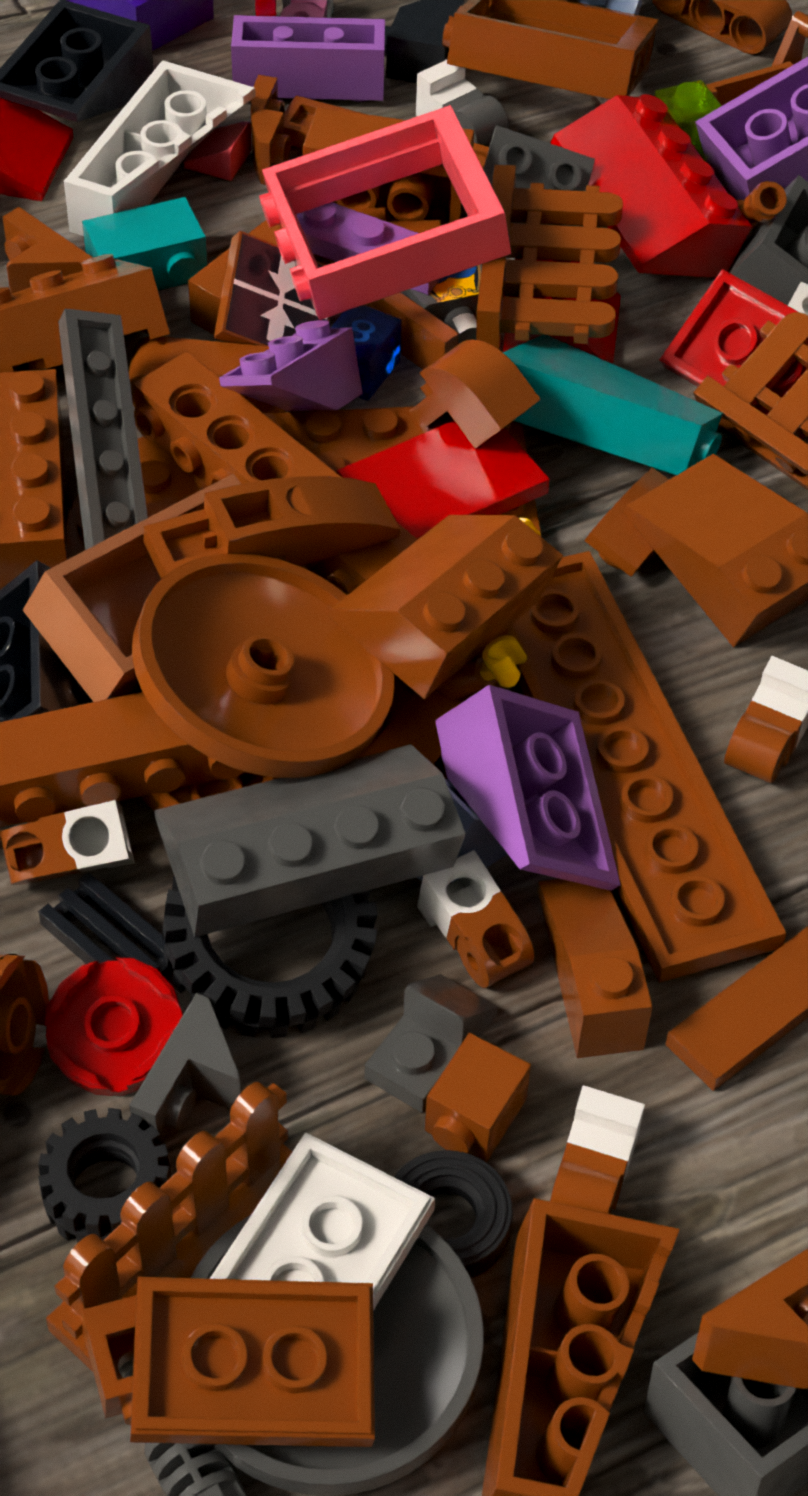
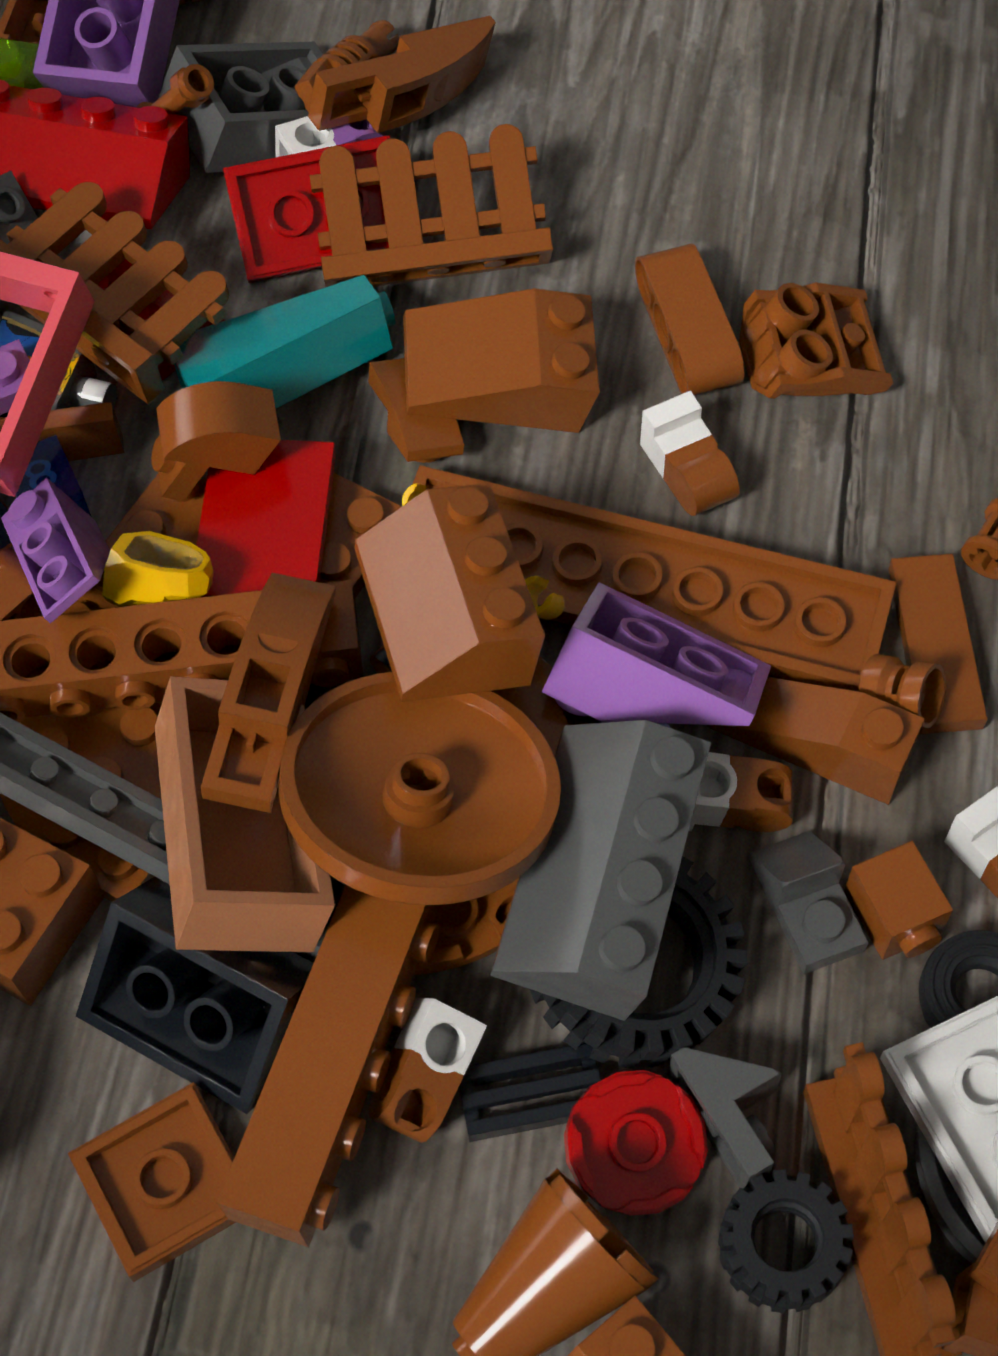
camera: 50 degrees left, 10 degrees up
none -> yellow rock [102,531,213,607]
none -> dark orange wheel [858,654,946,728]

